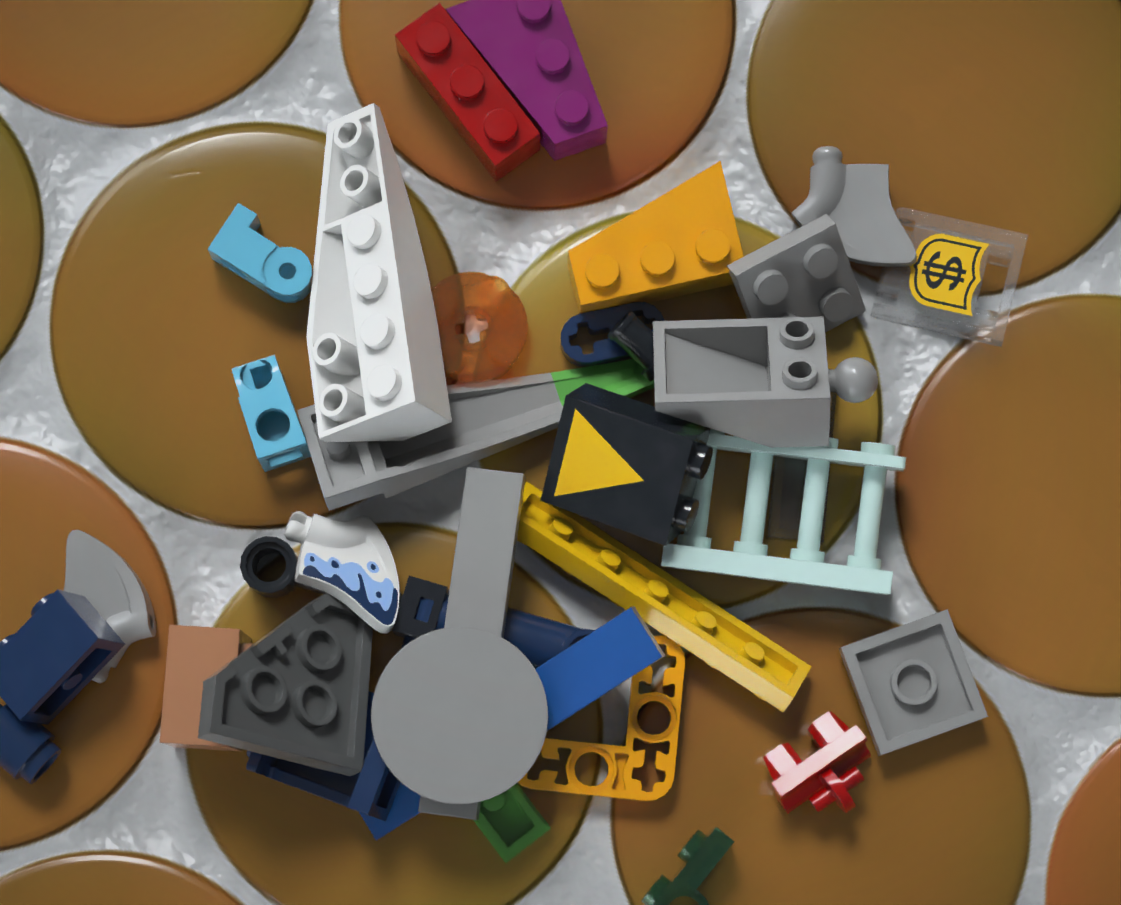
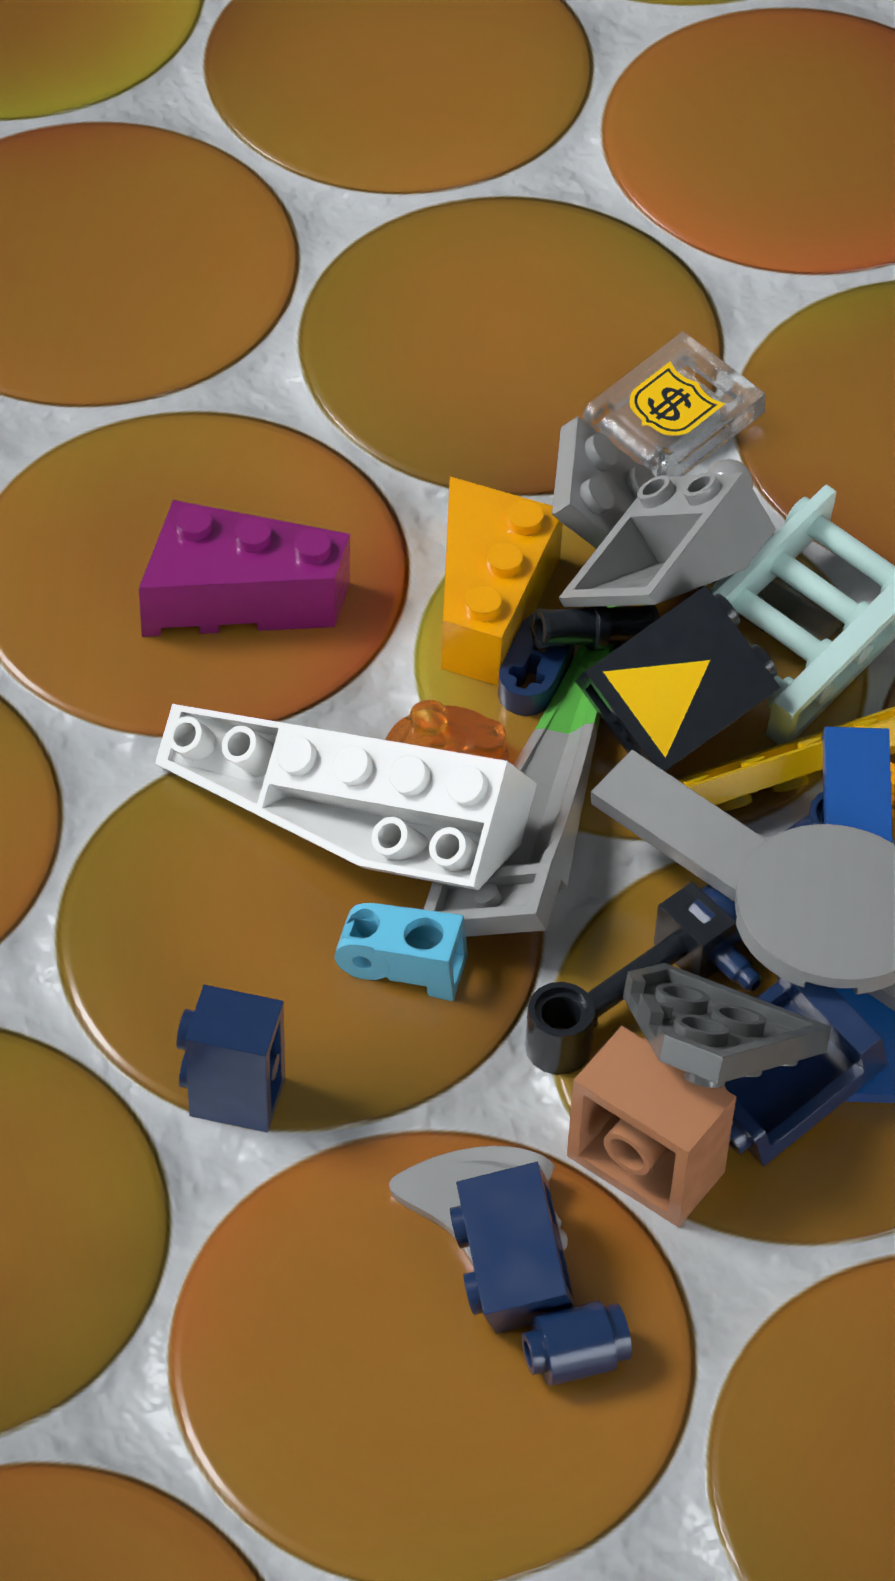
camera: 55 degrees left, 30 degrees down
medium azure leg [208,203,313,303] -> none
white arm [284,511,400,634] -> none
red brick [395,2,540,182] -> none
light grey arm [791,146,917,267] -> none
none -> dark blue brick [176,984,285,1133]

